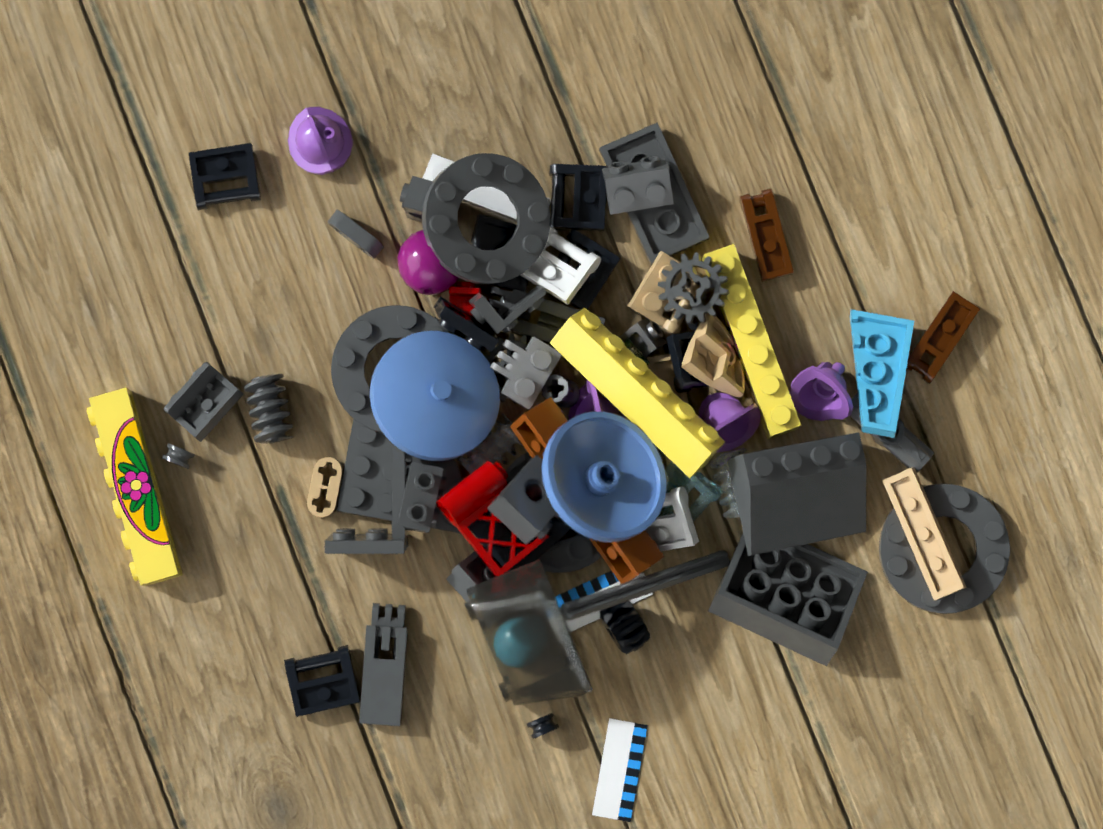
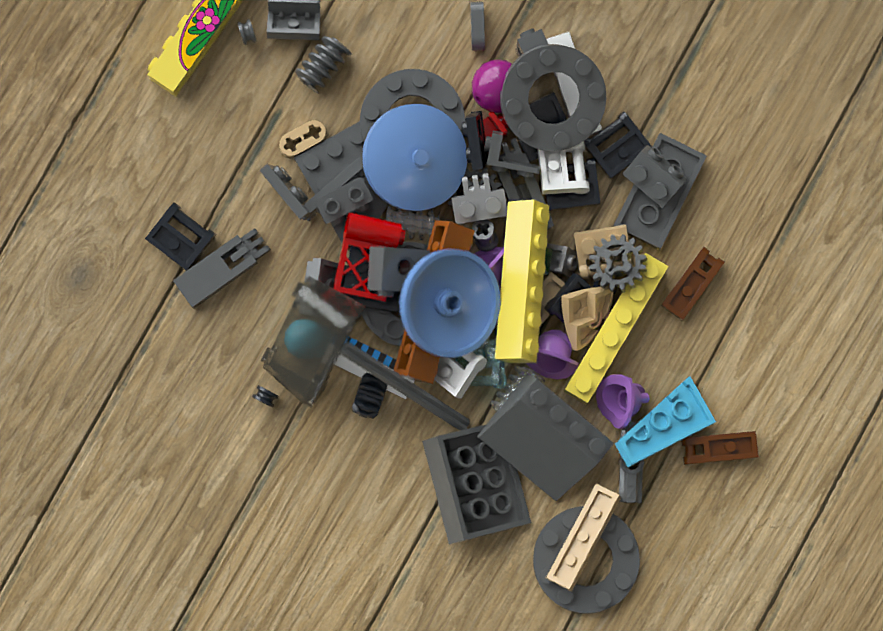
camera: 45 degrees right, 0 degrees up
white sticker [592,718,648,822] -> none

